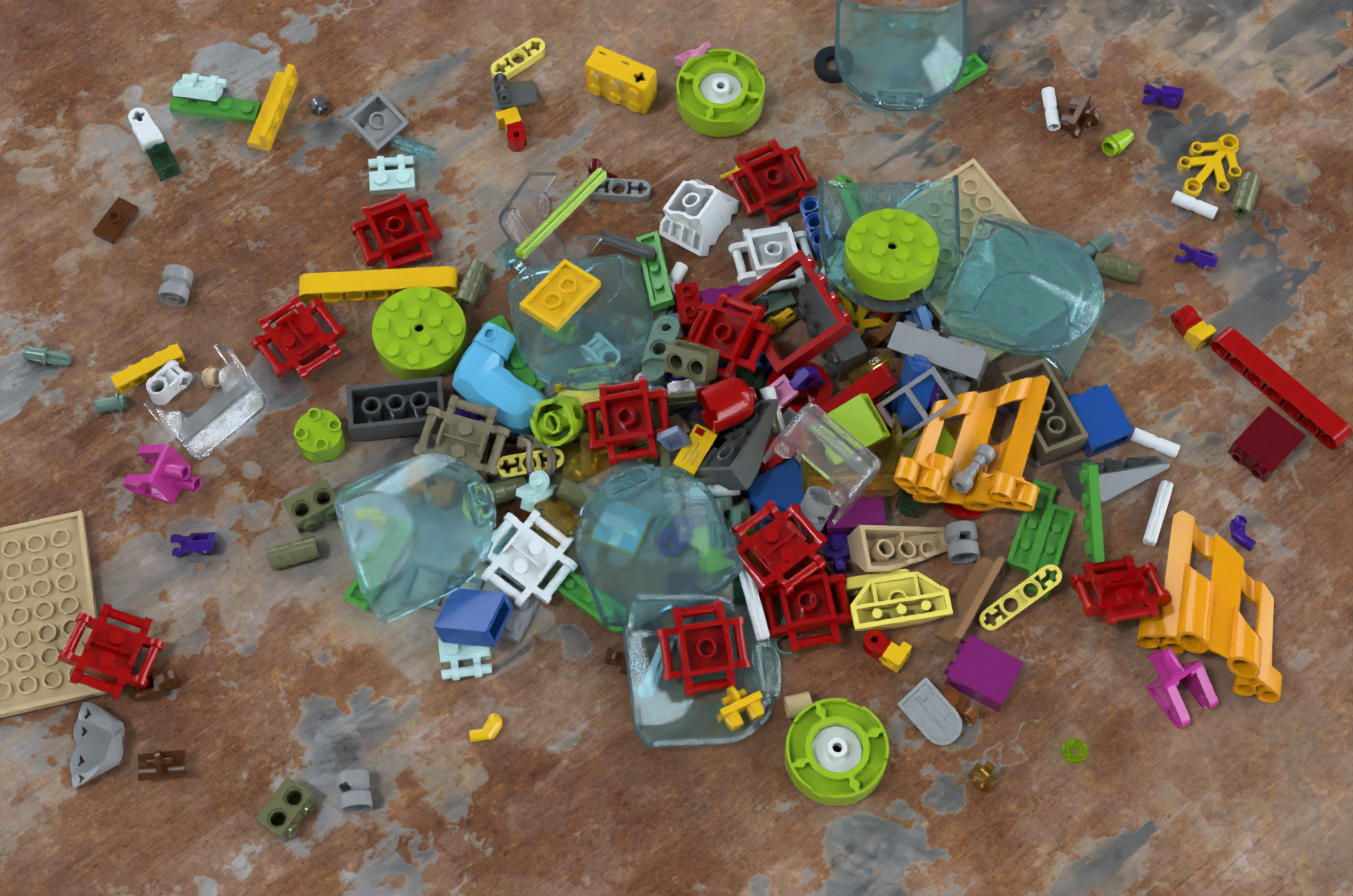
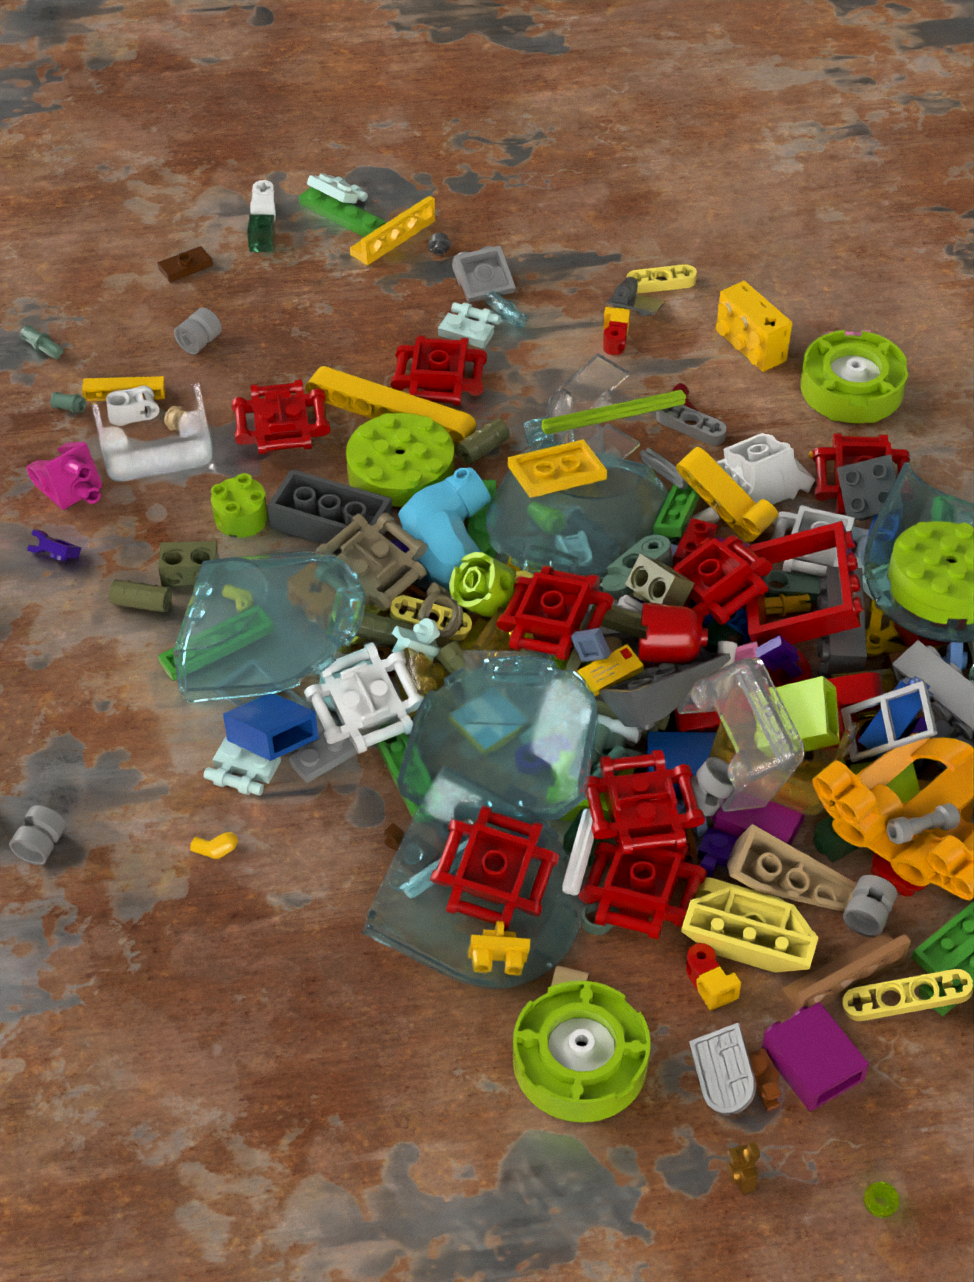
camera: 30 degrees right, 15 degrees down
none -> yellow beam [676,447,779,543]
none -> dark grey hinge [837,454,902,521]

